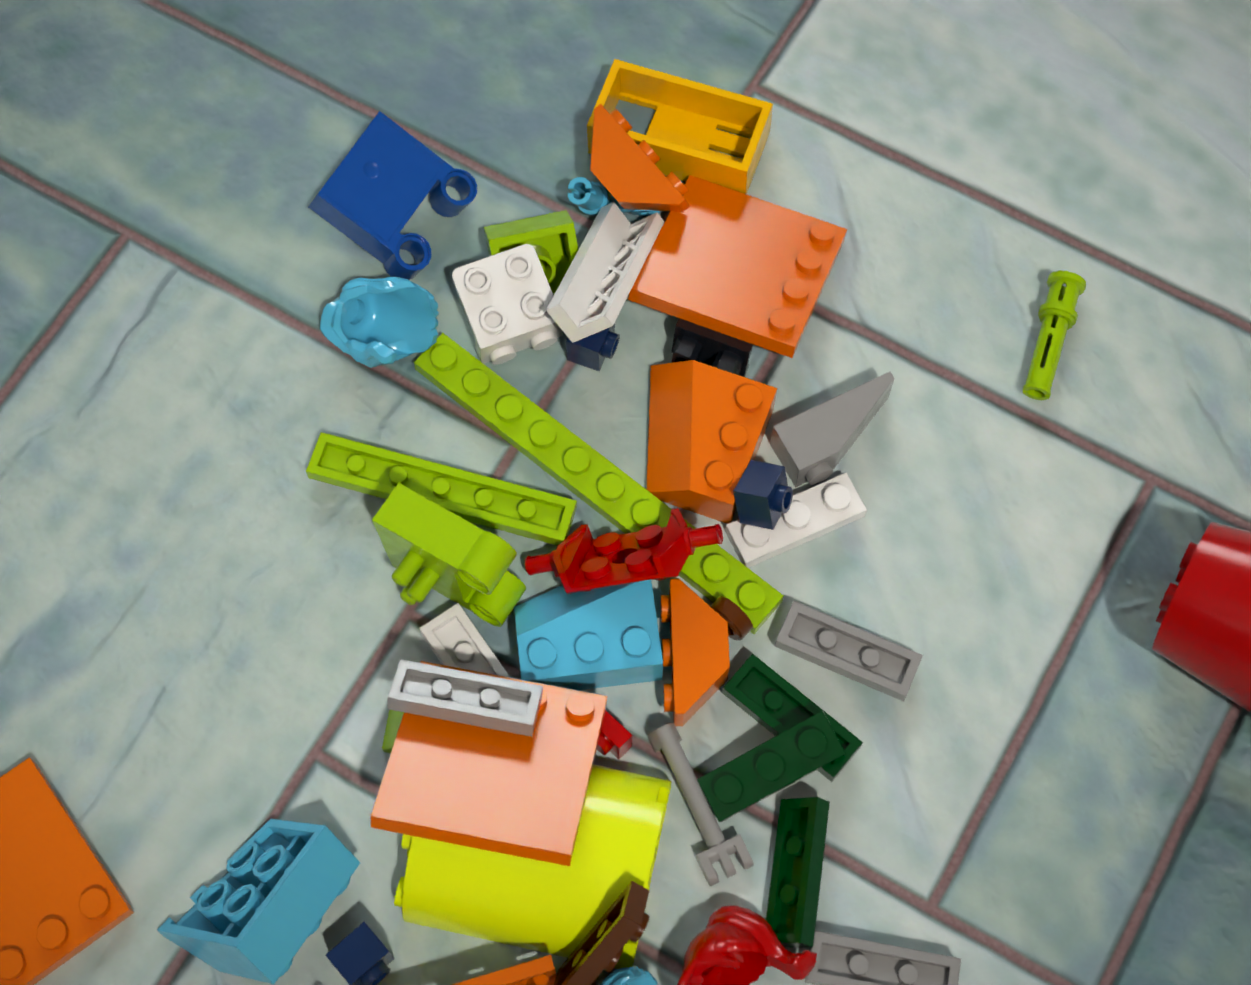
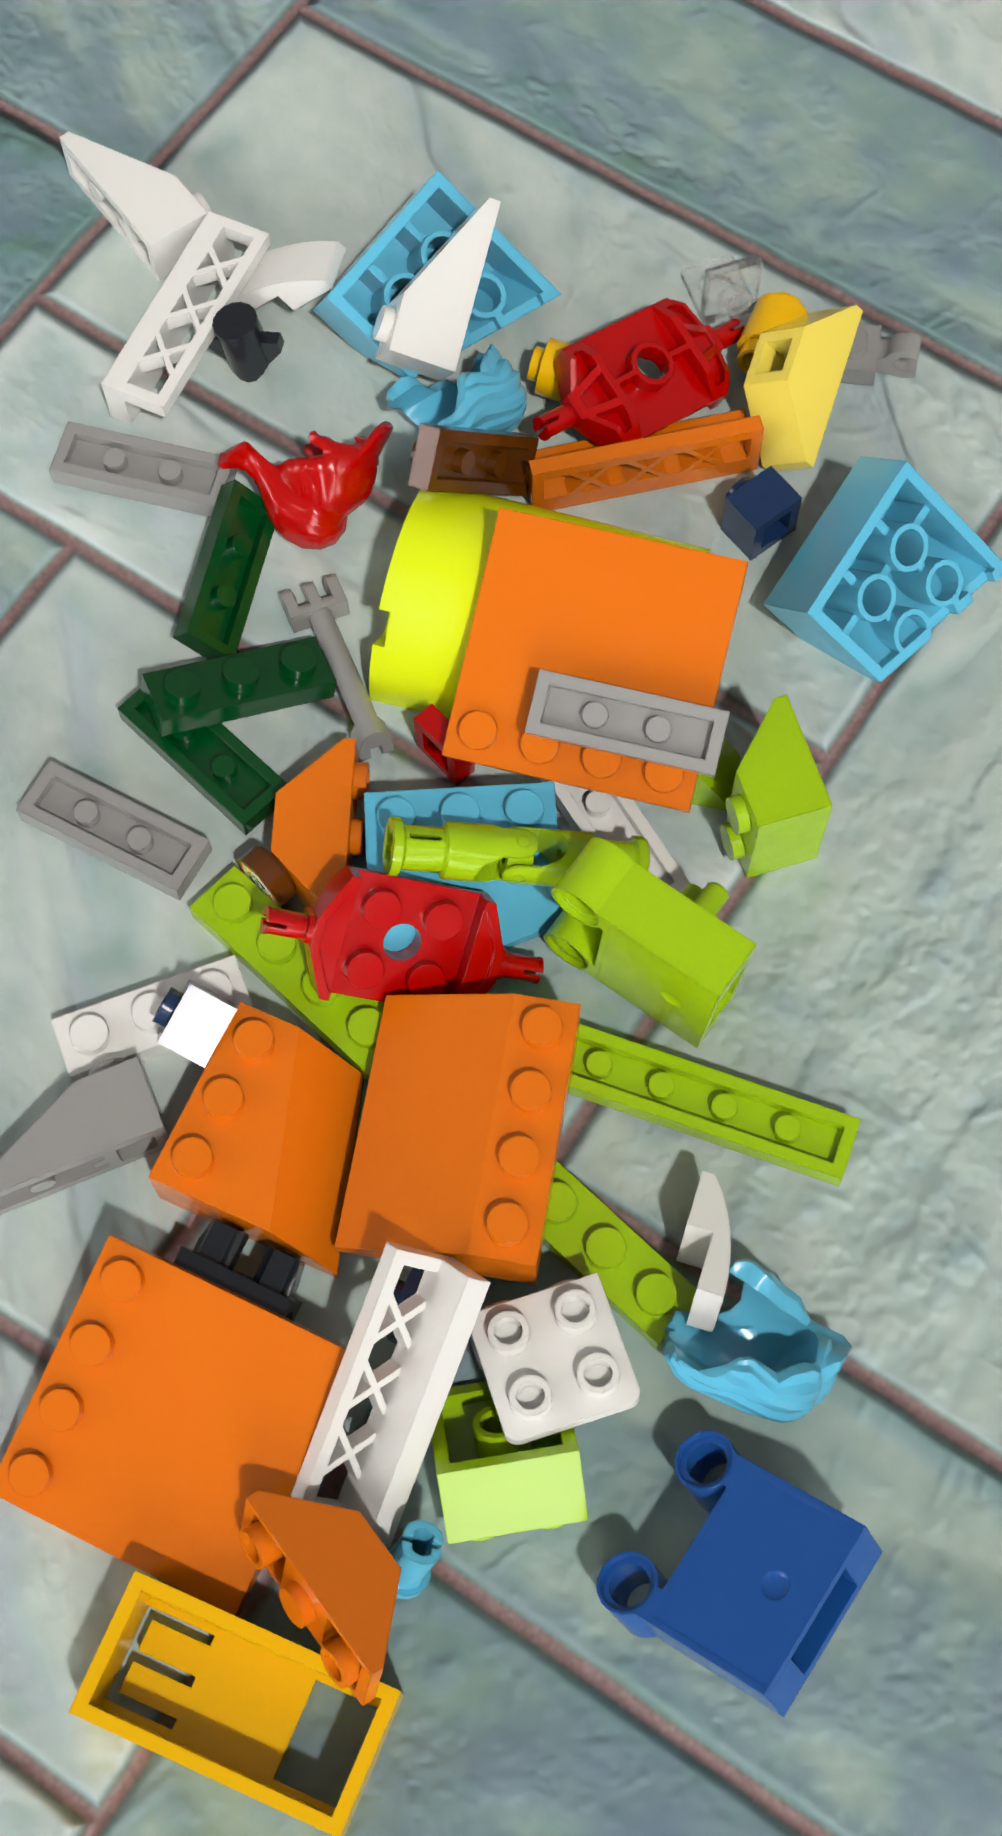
camera: 175 degrees left, 0 degrees up
none -> orange slope [334,993,581,1285]
none -> lime piece [383,817,650,887]
none -> white slope [676,1170,731,1333]
none -> lime slope [720,694,833,879]

